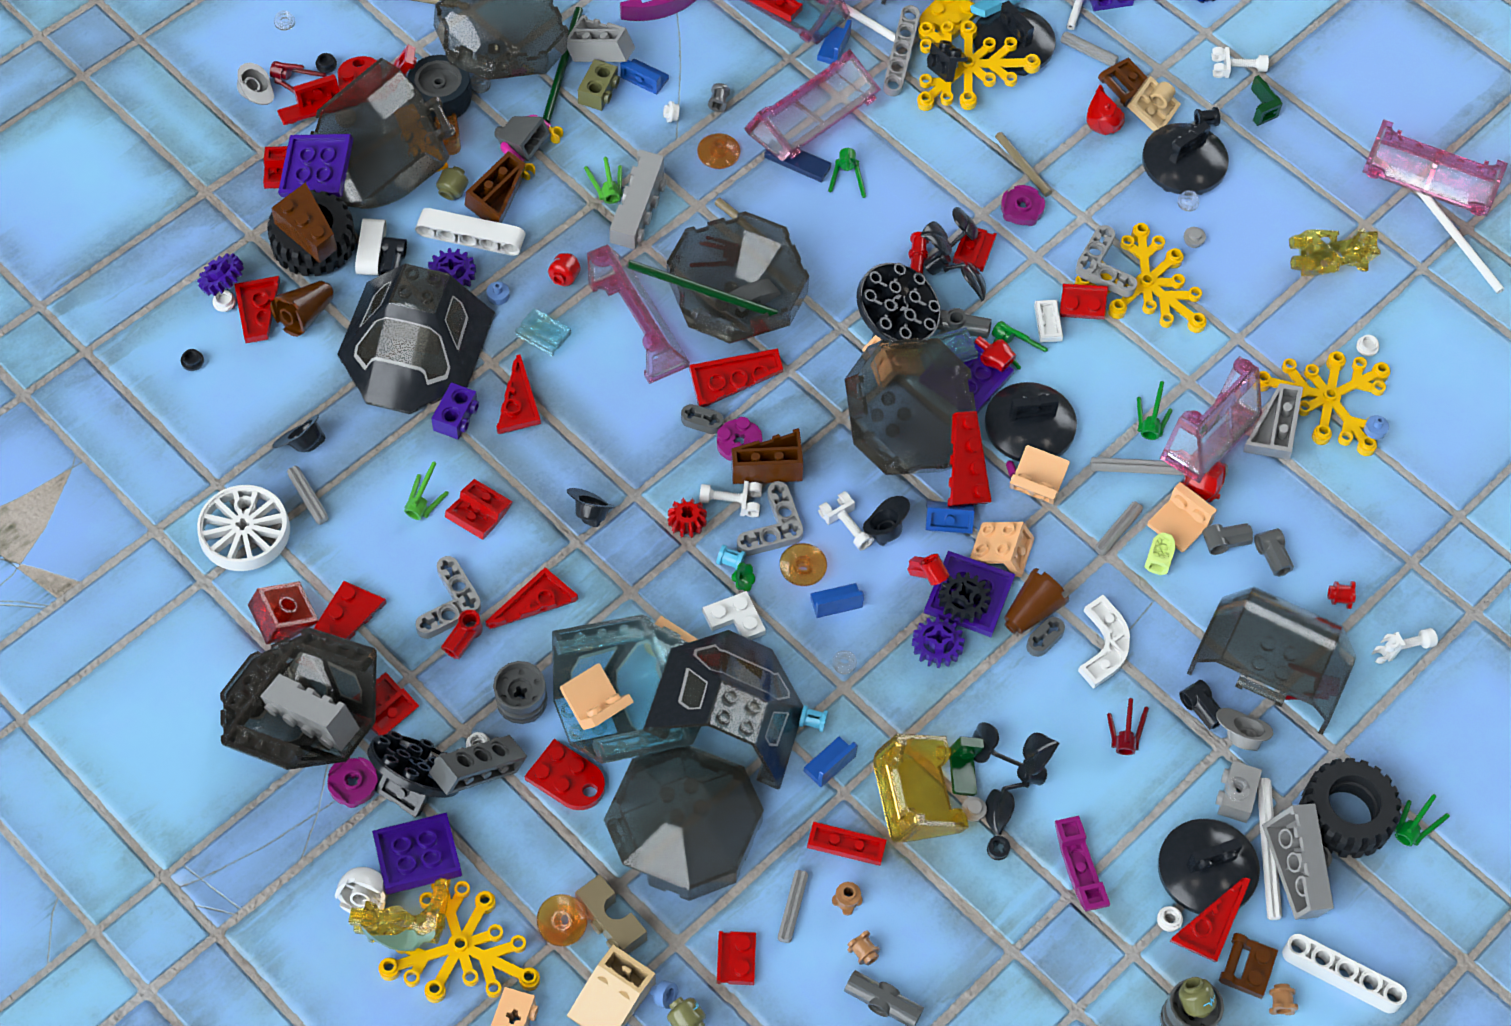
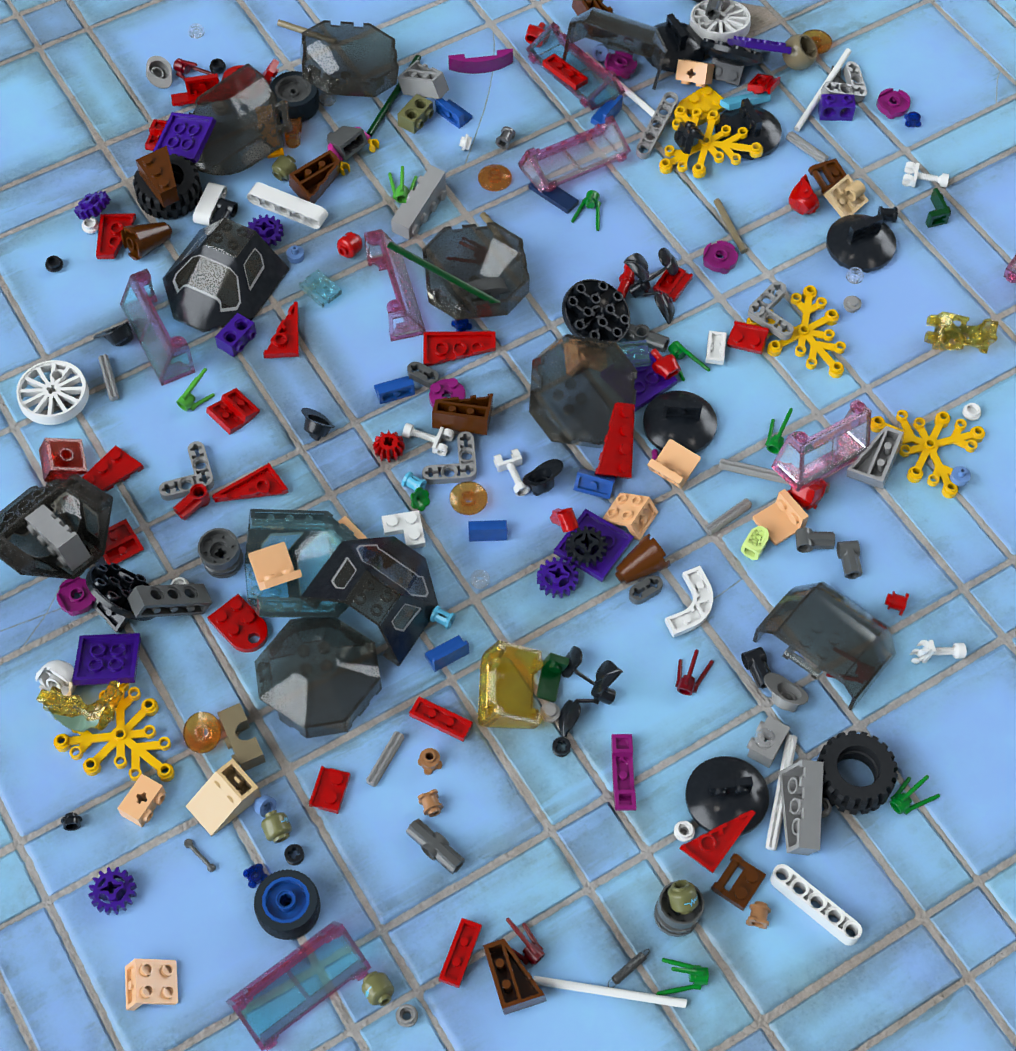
camera: 15 degrees right, 0 degrees up
none -> windscreen [120,269,195,386]
none -> blue panel [374,376,415,404]
none -> clear blue plate [451,316,472,332]

